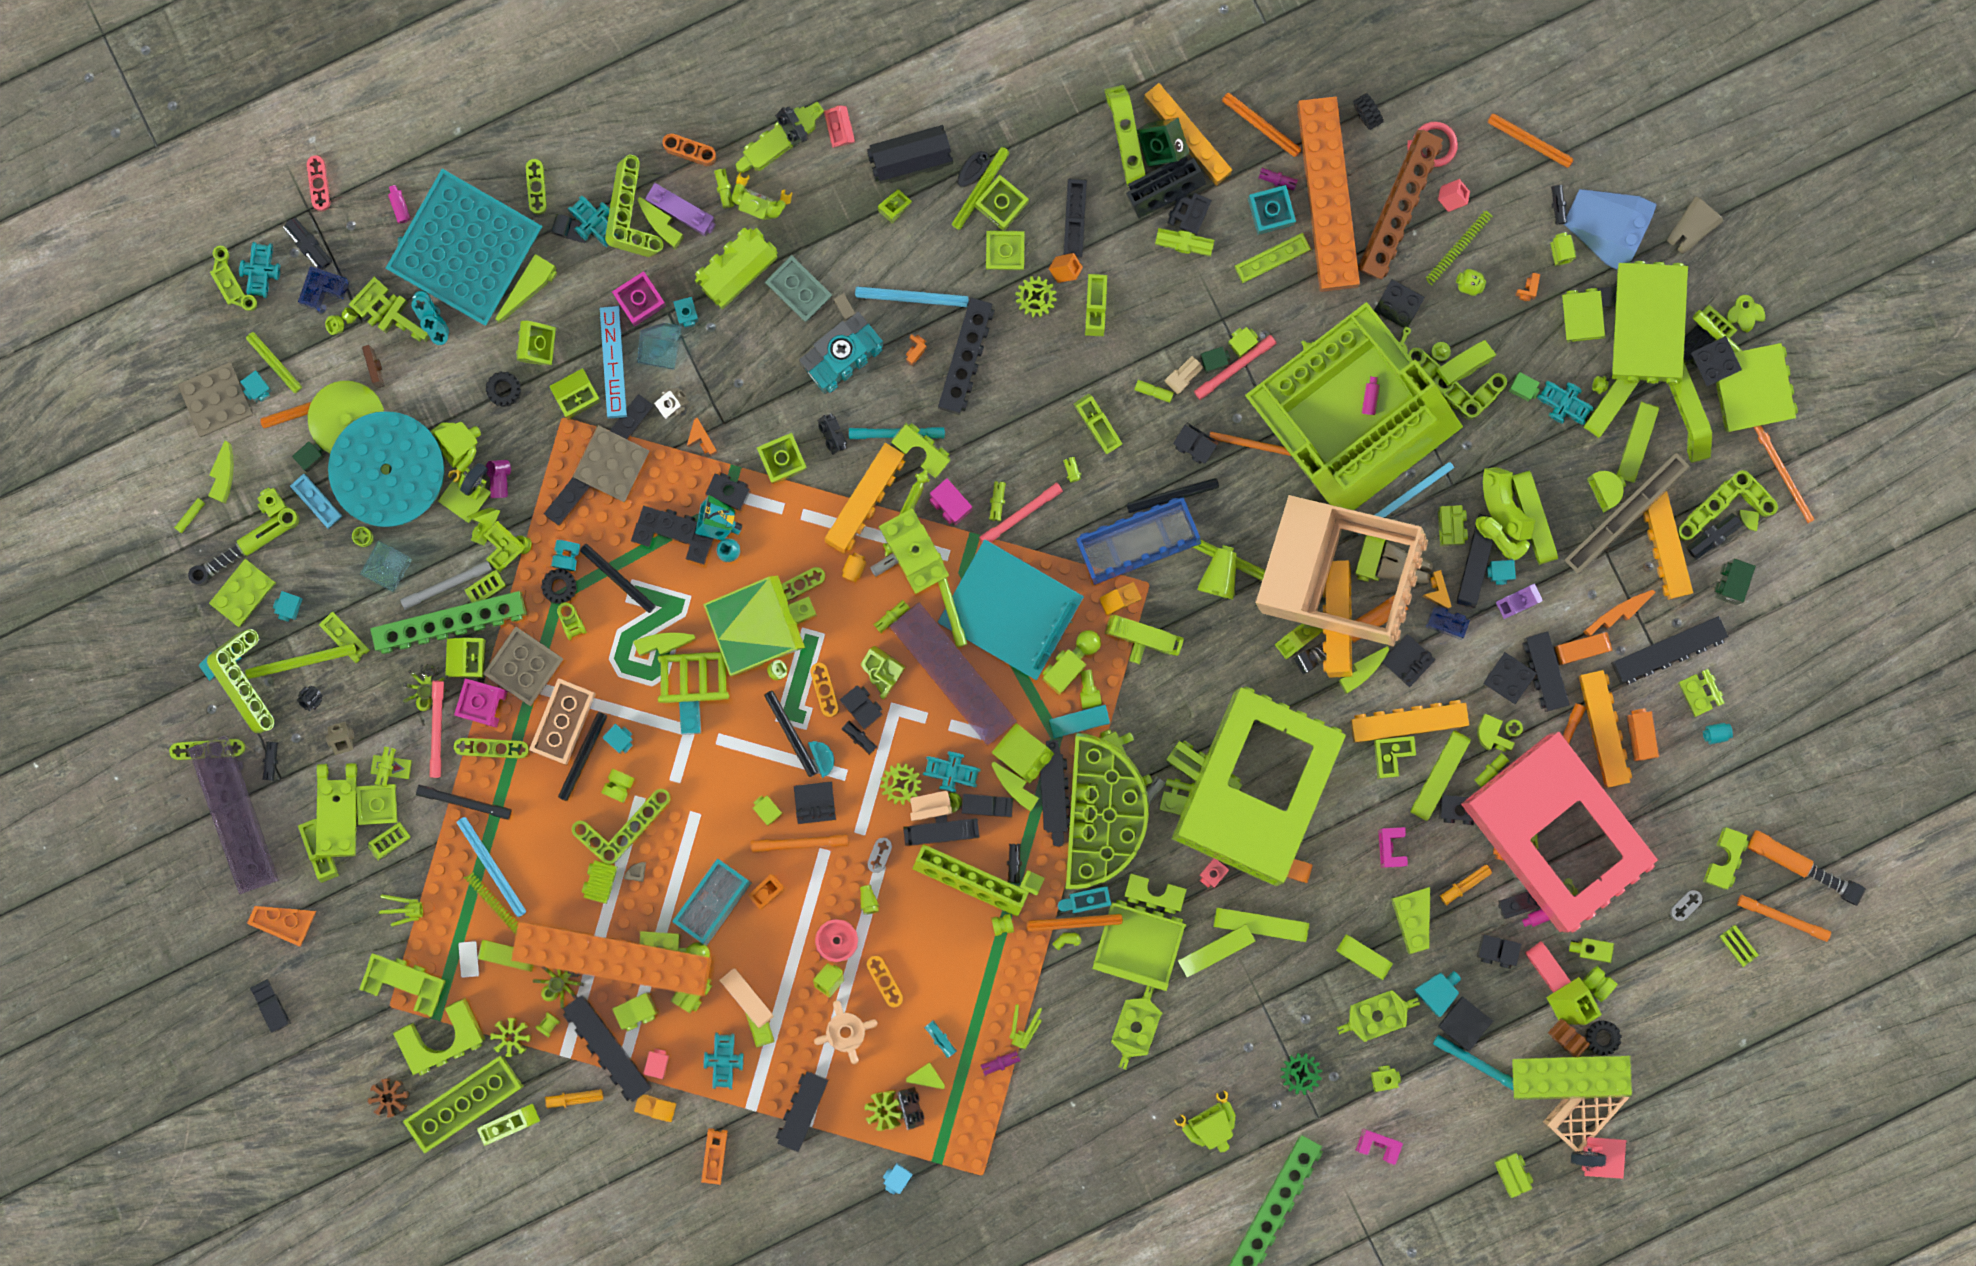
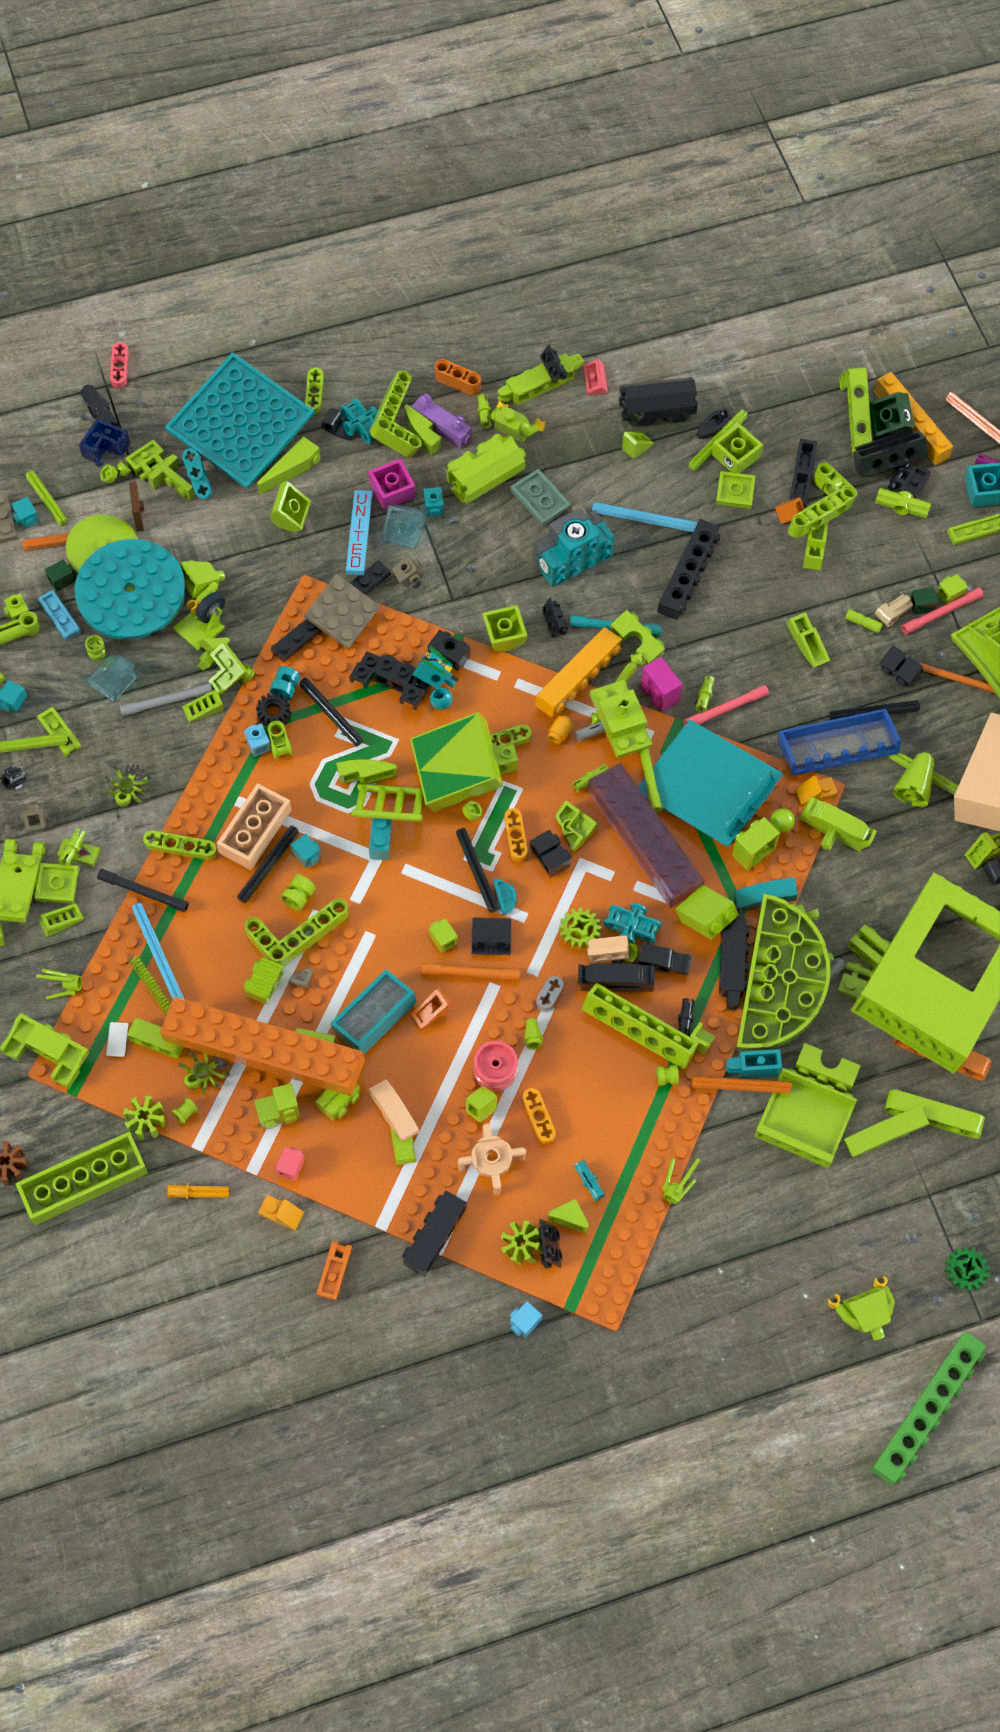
camera: 10 degrees right, 20 degrees down
lime plate [210,246,257,311] -> none
teal axle [239,242,281,298] -> none
bright green brick [370,591,527,654] -> none
dark pink cylinder [388,185,411,224] -> none
lime arch [393,998,485,1075] -> none
coral piece [429,681,444,778] -> none
lime slope [446,638,486,678] -> none
dark pink panel [454,678,508,728] -> none
lime slope [477,1104,540,1146] -> none
dark tan plate [483,627,564,706] -> none
black tyre [486,371,521,407] -> none
magenta piece [486,460,511,498] -> none
lime slope [549,368,601,420] -> none
black brick [563,995,652,1102] -> none
orange slope [687,418,718,456] -> none
teal axle [704,1032,744,1090] -> none
black pin [841,720,878,755] -> none
orange bracket [906,334,927,366] -> none
magenta pin [981,1050,1021,1076] -> none
lime slope [992,762,1039,812] -> none
lime gear [1015,276,1057,318] -> none
lime arm [1052,932,1082,951] -> none
lime pin [1063,457,1082,483] -> none
lime pin [1080,670,1102,709] -> none
lime plate [1111,986,1162,1069] -> none
coral brick [1199,858,1229,888] -> none
none -> medium azure brick [244,724,271,757]
none -> lime beam [788,463,857,538]

